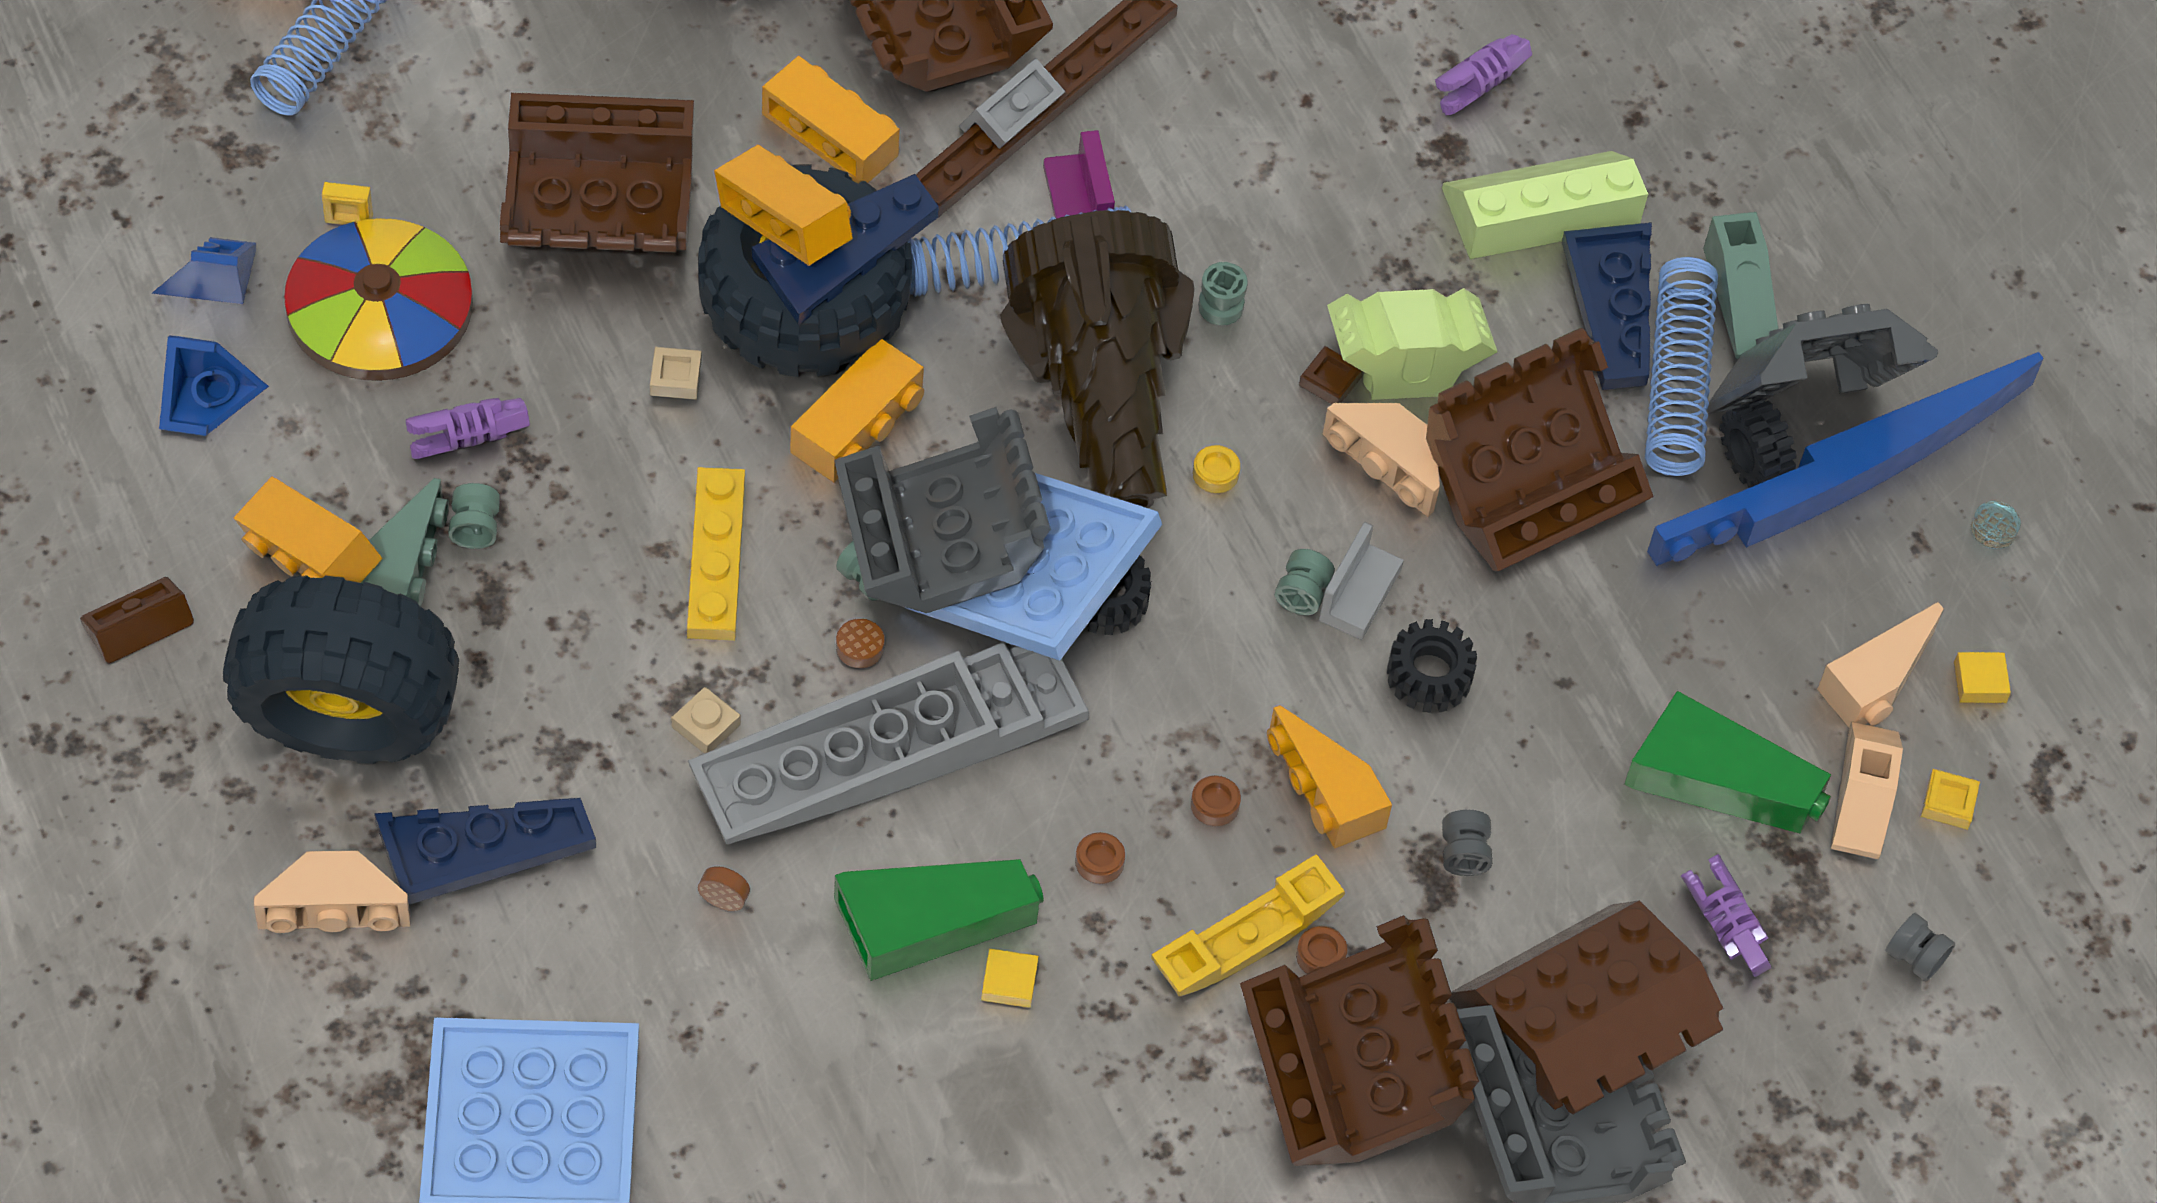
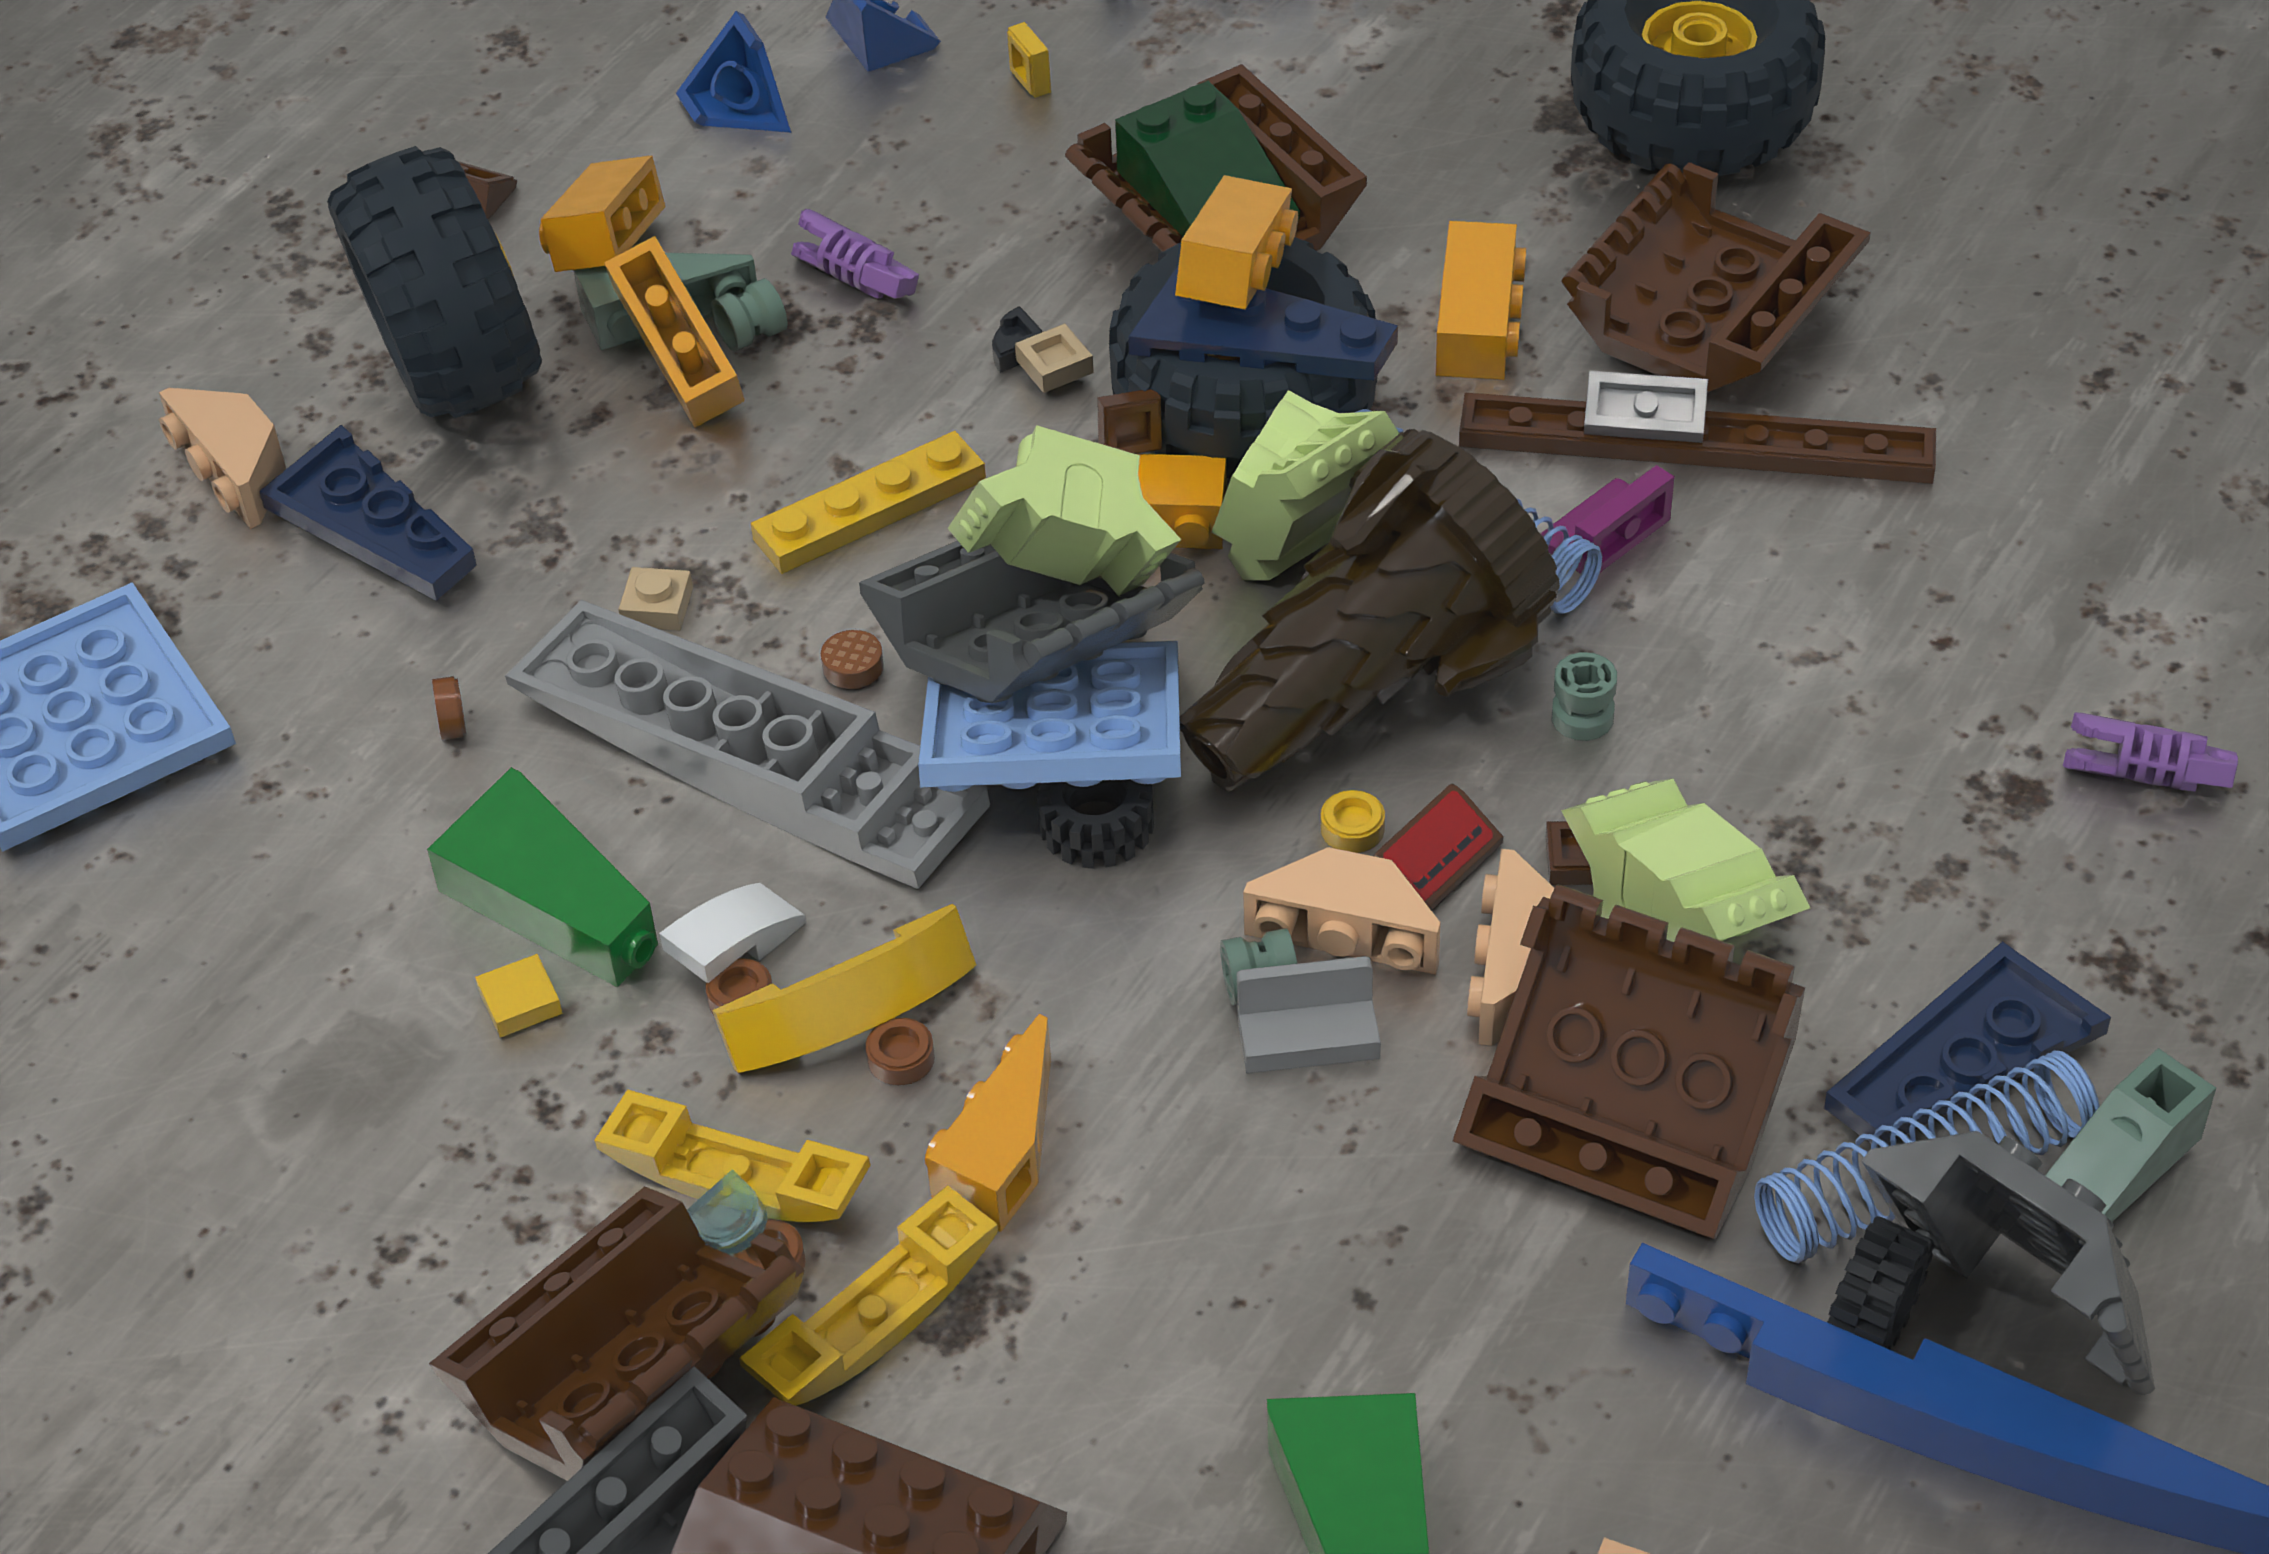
camera: 65 degrees right, 10 degrees down
dish [284,218,473,381] -> none
black tyre [1387,619,1477,713] -> none
yellowish green slope [1442,151,1648,259] -> none
dark grey wheel [1442,809,1493,876] -> none
none -> light orange brick [604,236,745,428]
none -> white slope [659,883,806,983]
none -> clear light blue tile [687,1169,767,1255]
none -> yellow slope [712,904,976,1073]
none -> yellow slope [739,1185,998,1406]
none -> yellowish green slope [947,425,1181,596]
none -> black tile [992,306,1043,373]
none -> reddish brown tile [1097,389,1162,454]
none -> dark green slope [1115,81,1300,237]
none -> yellowish green slope [1212,390,1399,580]
none -> light nougat slope [1243,847,1441,975]
none -> red slope [1373,783,1504,910]

